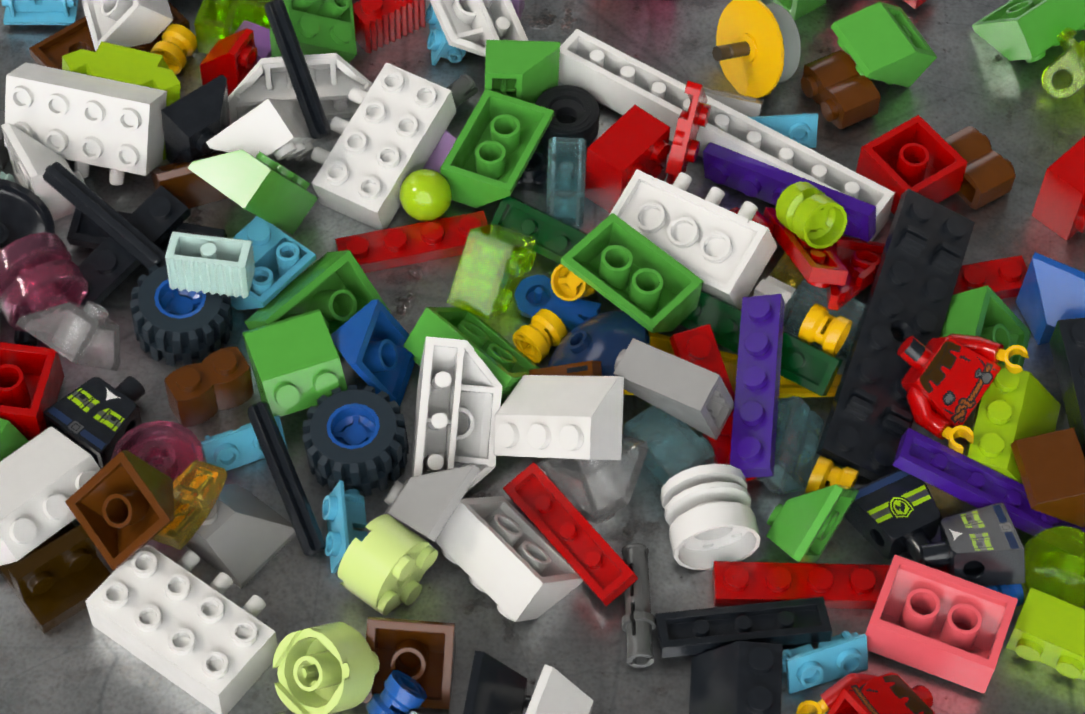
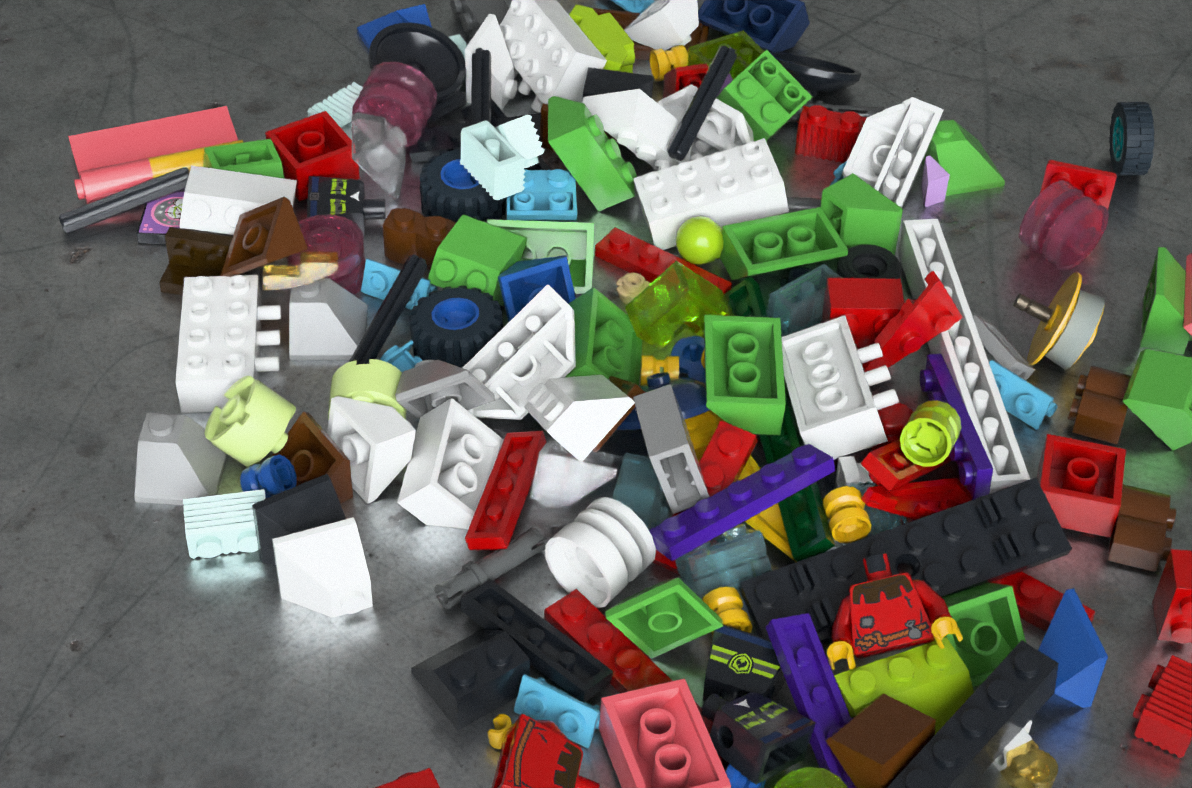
camera: 50 degrees right, 10 degrees down
none -> white slope [327,396,416,504]
none -> light aqua brick [495,115,545,168]
none -> tan plate [616,273,651,305]

